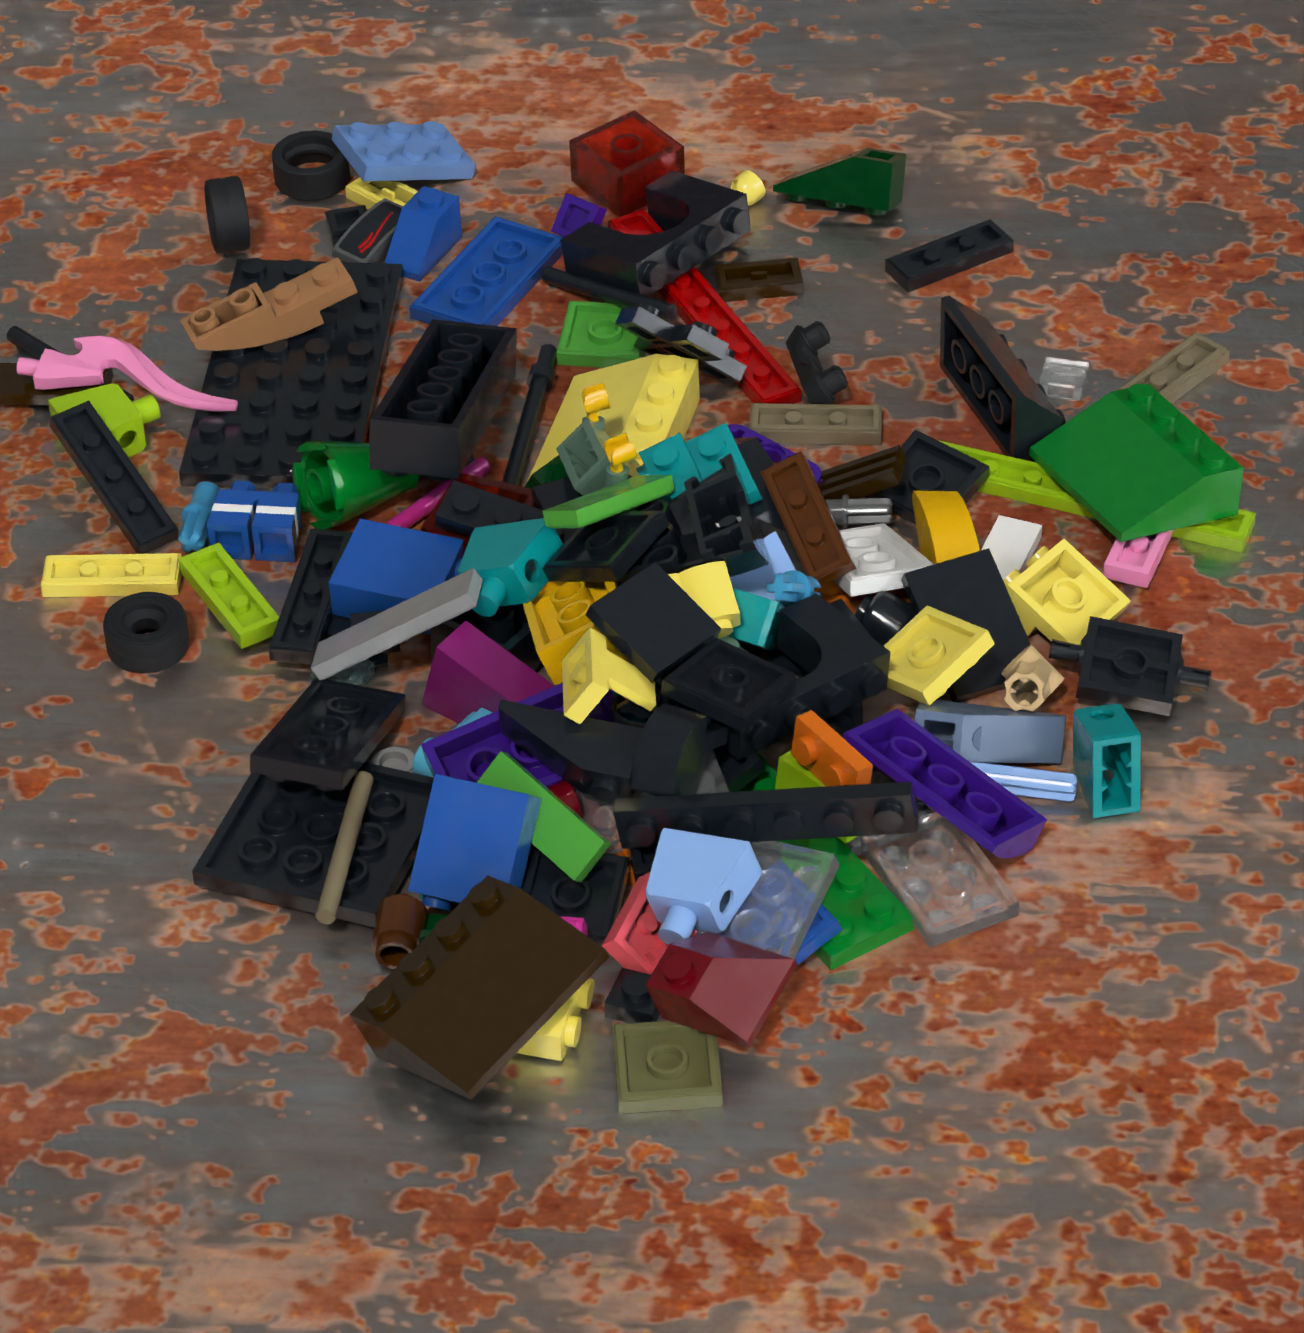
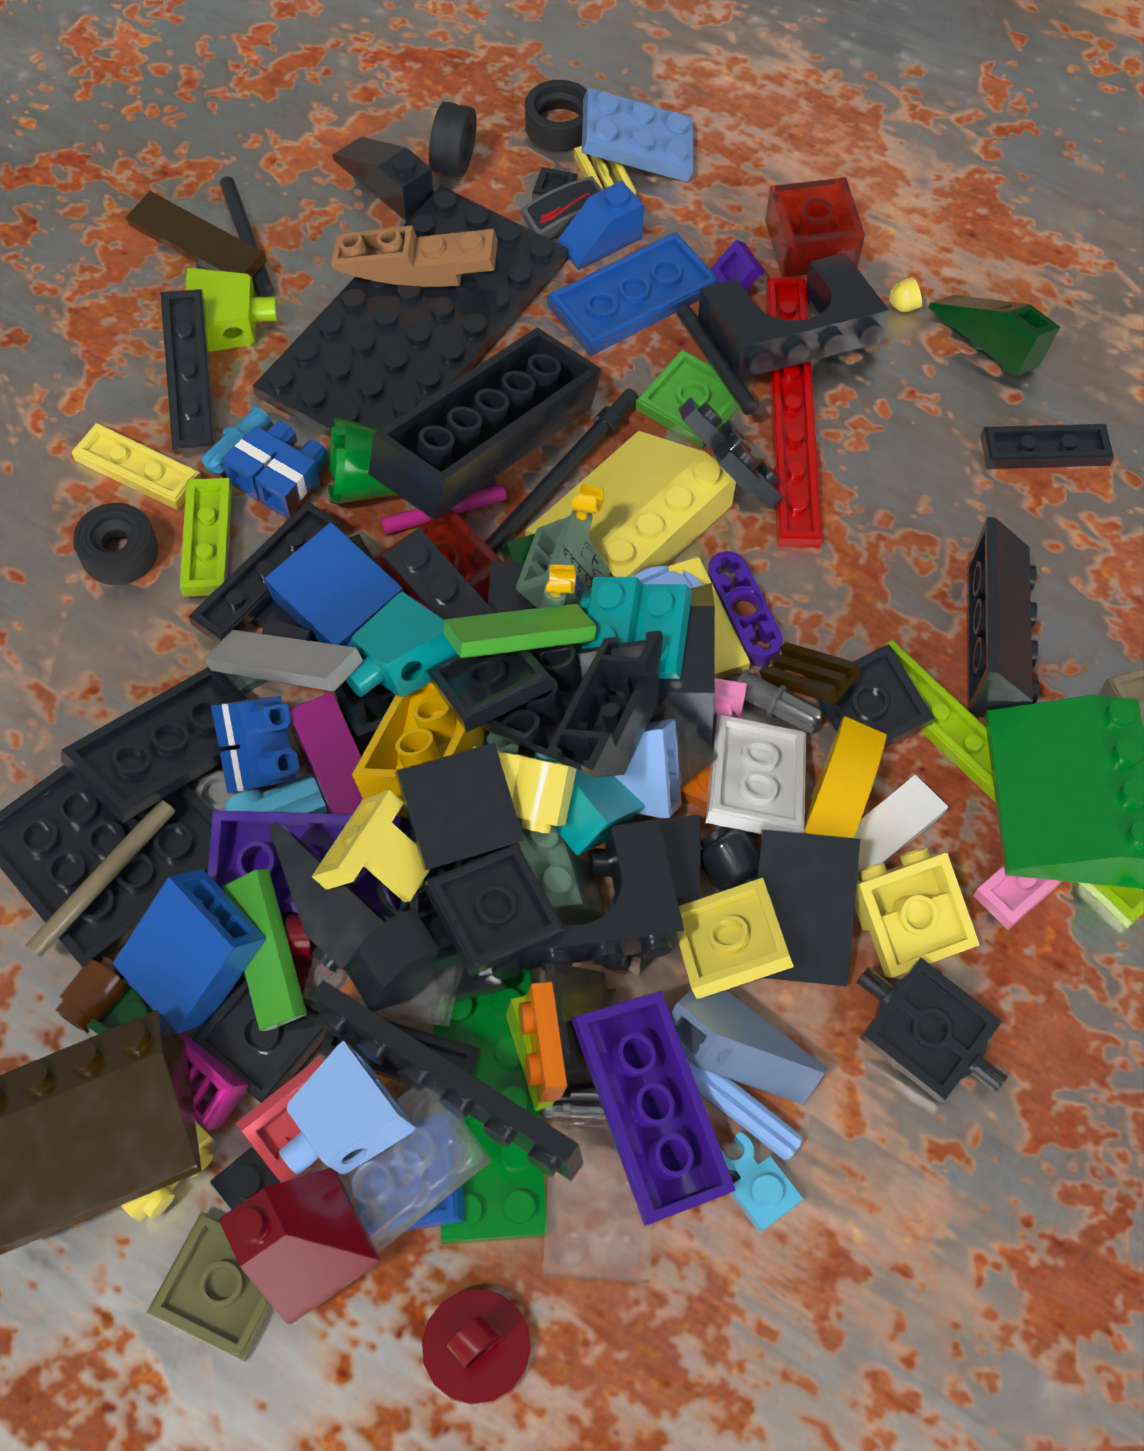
camera: 25 degrees right, 20 degrees up
bright pink piece [17,335,238,411] -> none
dark brown tile [715,258,804,302] -> none
dark tan tile [749,403,882,445] -> none
reddish brown tile [760,451,856,589] -> none
dark azure axle [766,570,821,607] -> none
black piece [786,321,848,404] -> none
tan piece [1001,644,1064,712] -> none
clear tile [1039,357,1089,401] -> none
teal torso [1073,703,1141,818] -> none
none -> blue hips [211,696,300,793]
none -> black slope [333,136,434,221]
none -> dark red tile [422,1289,531,1405]
none -> medium azure plate [720,1132,803,1234]

